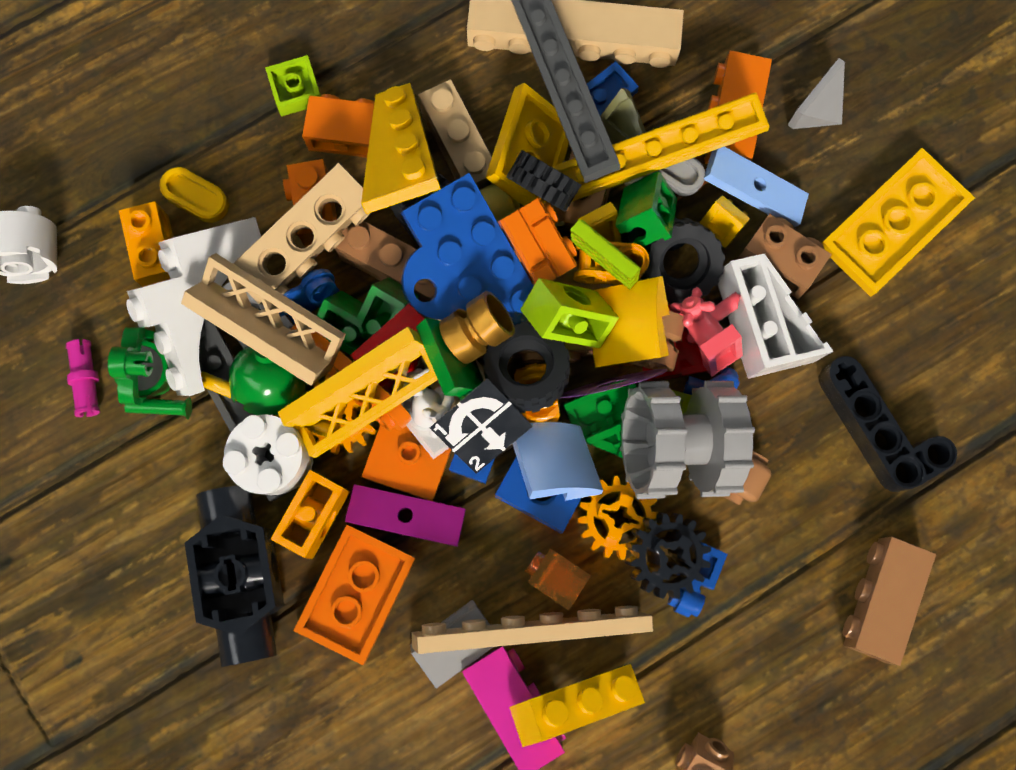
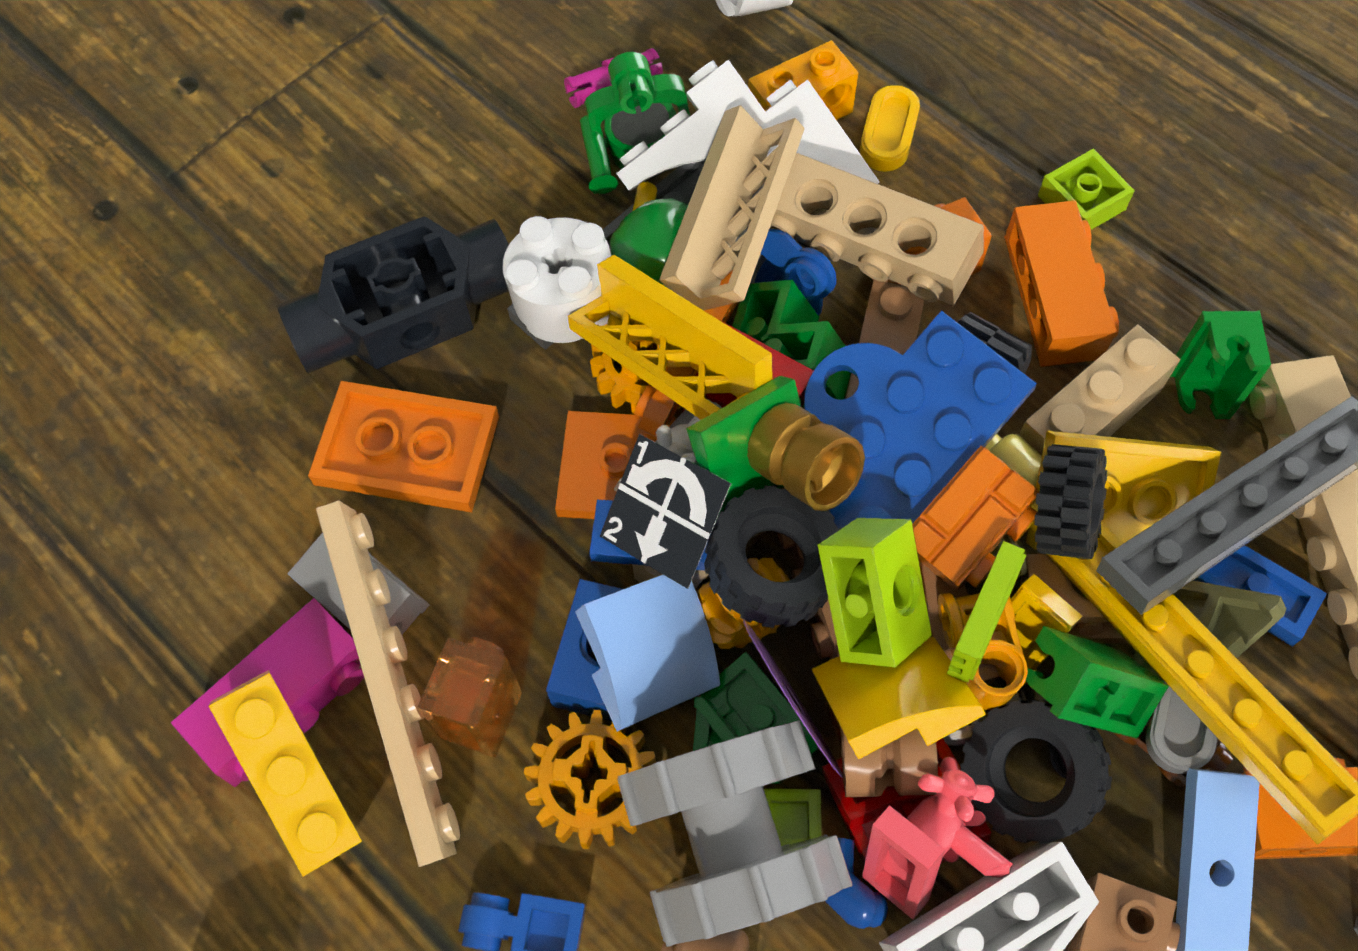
camera: 80 degrees right, 15 degrees down
light orange brick [271,470,350,559] -> none
magenta tile [345,484,466,547] -> none
yellow wing [361,83,441,214] -> none
black gear [625,512,711,599] -> none
yellow tile [700,195,750,248] -> none
none -> green hinge [1170,311,1271,419]

